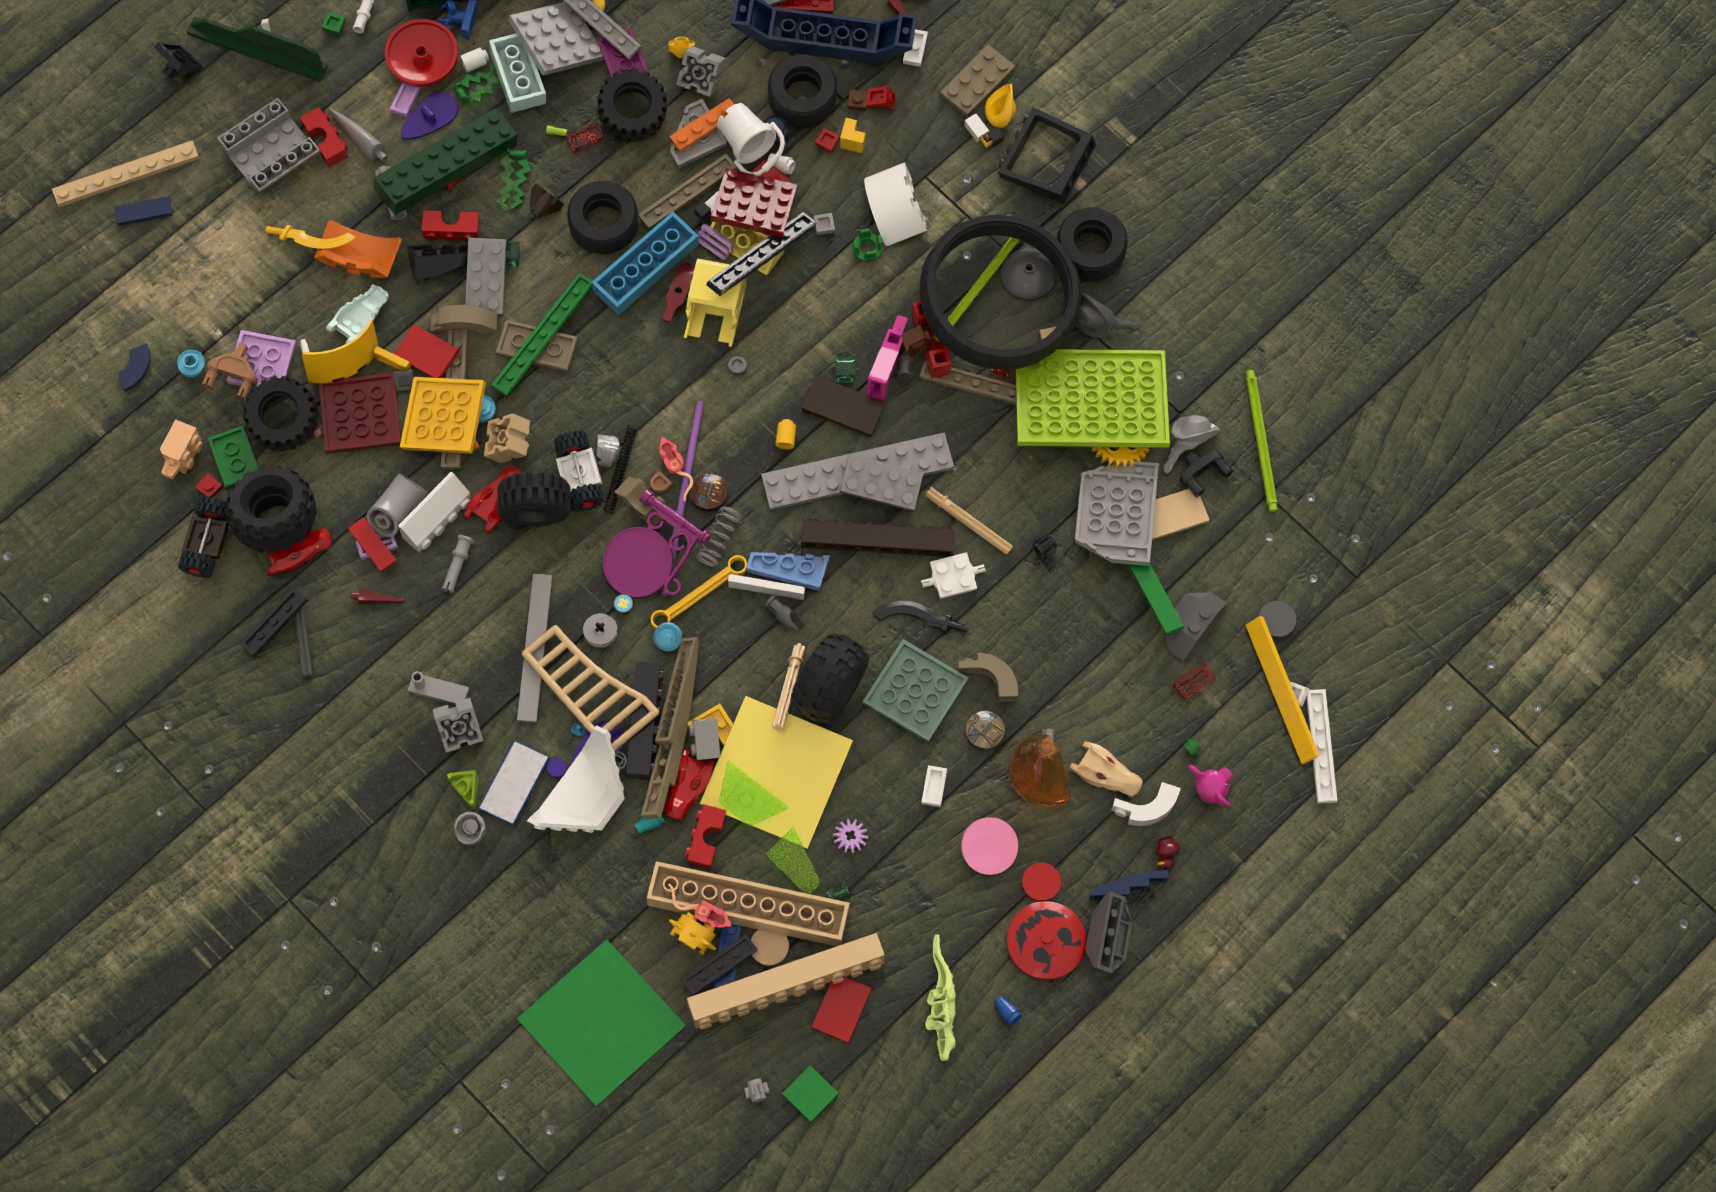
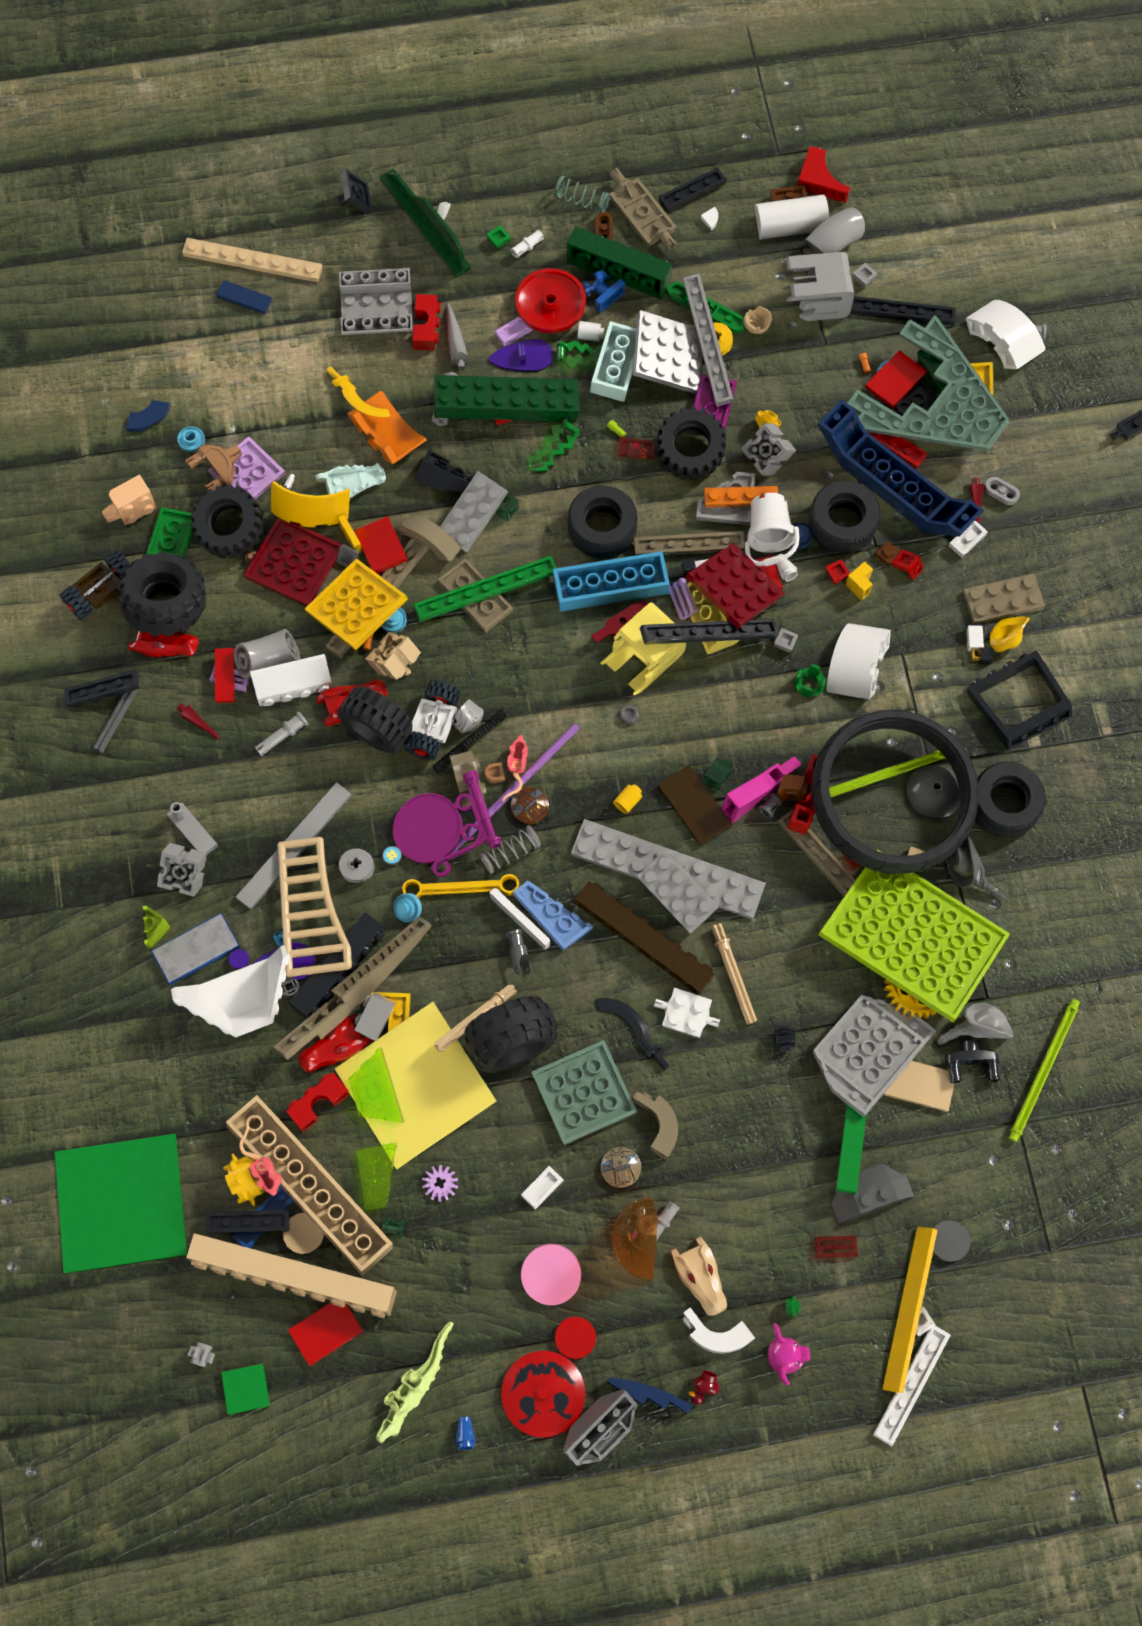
camera: 35 degrees right, 0 degrees up
red plate [195,473,223,498] -> none
red arch [421,210,480,242] -> none
light grey hair [454,812,486,846] -> none
dark brown brick [530,184,564,218] -> none
teal cone [634,815,665,834] -> none

